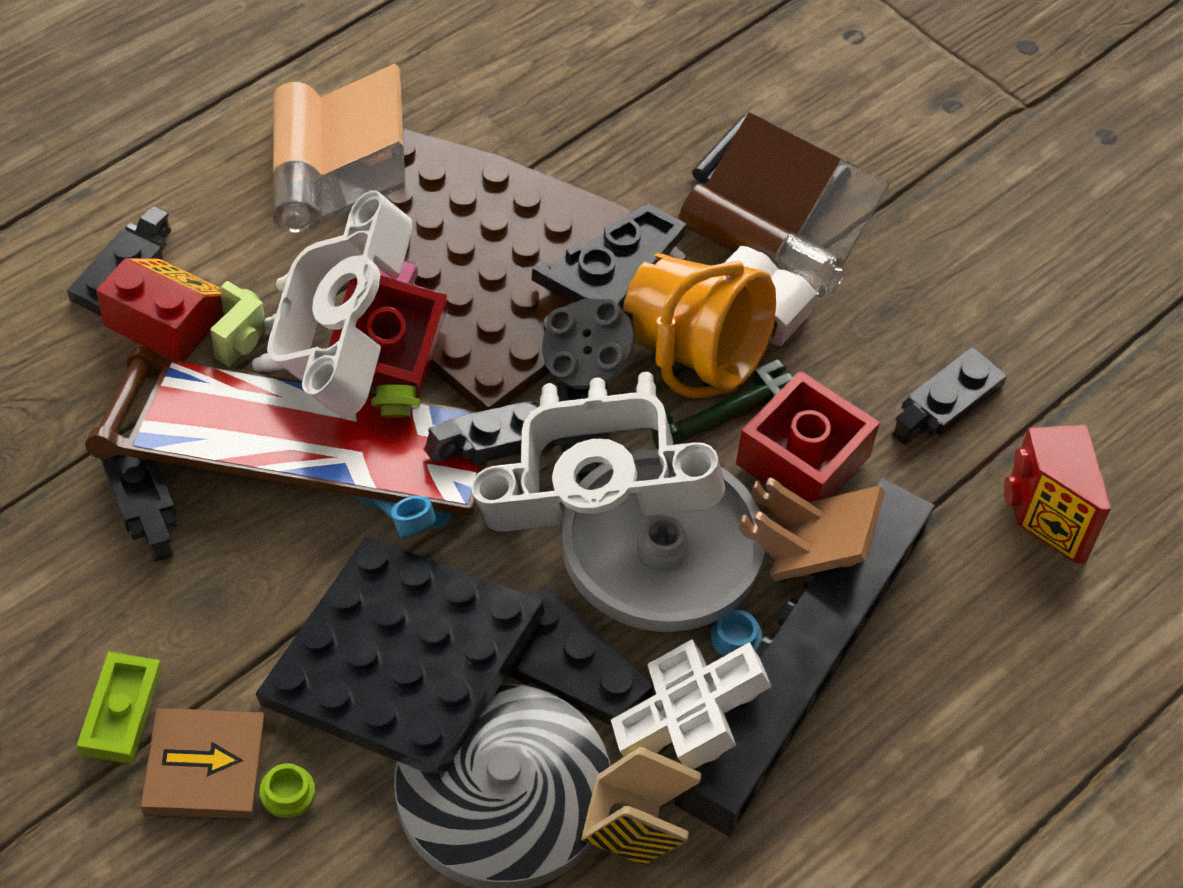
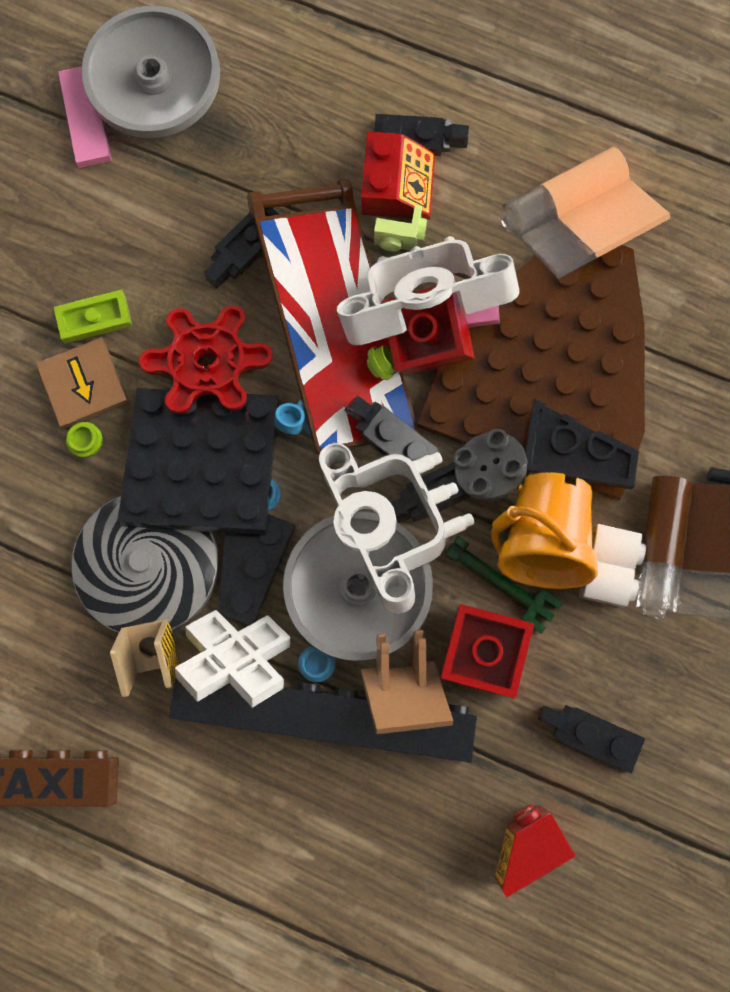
camera: 75 degrees right, 25 degrees up
none -> red plate [139,305,273,414]

